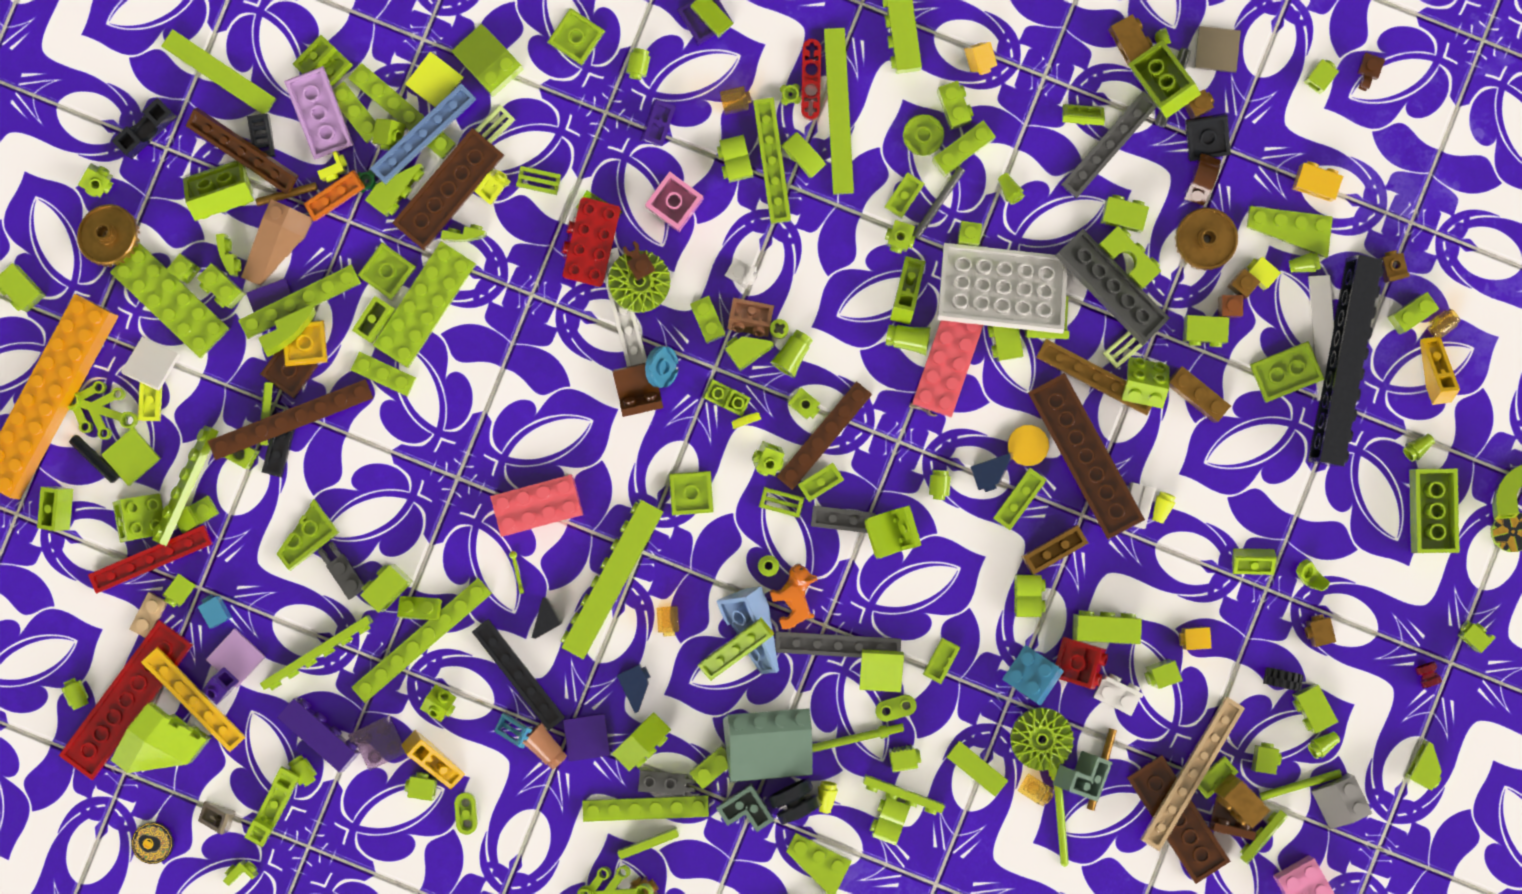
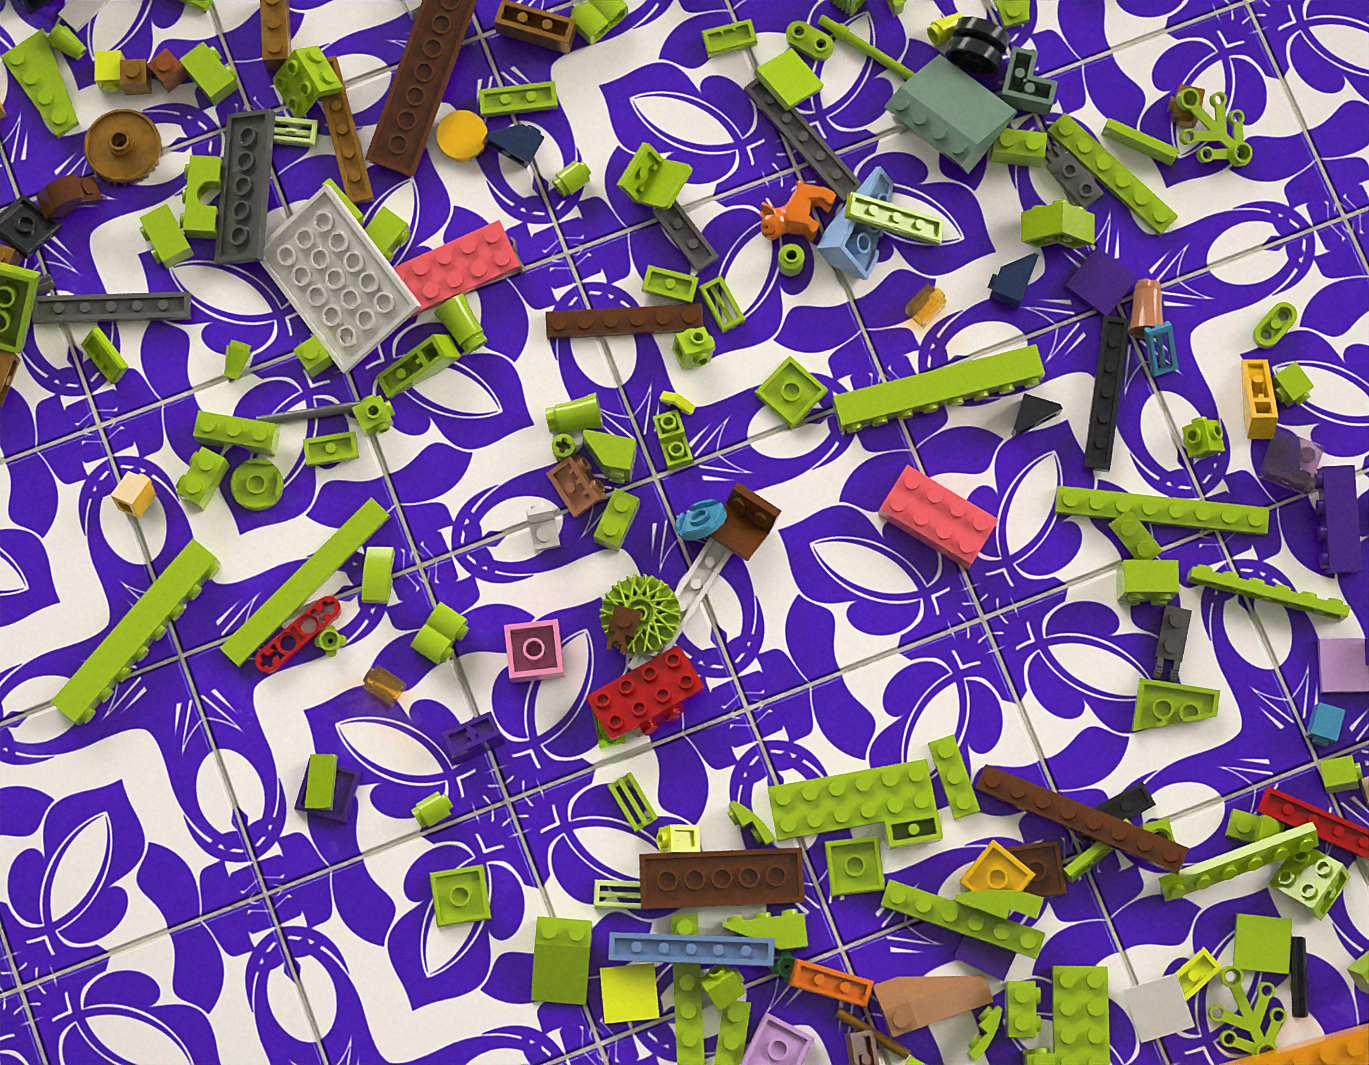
camera: 135 degrees left, 10 degrees down
neon yellow bracket [317,151,348,183] -> none
lime hinge [509,551,524,594] -> none
lime plate [753,97,791,224] -> none
lime brick [788,387,821,420] -> none

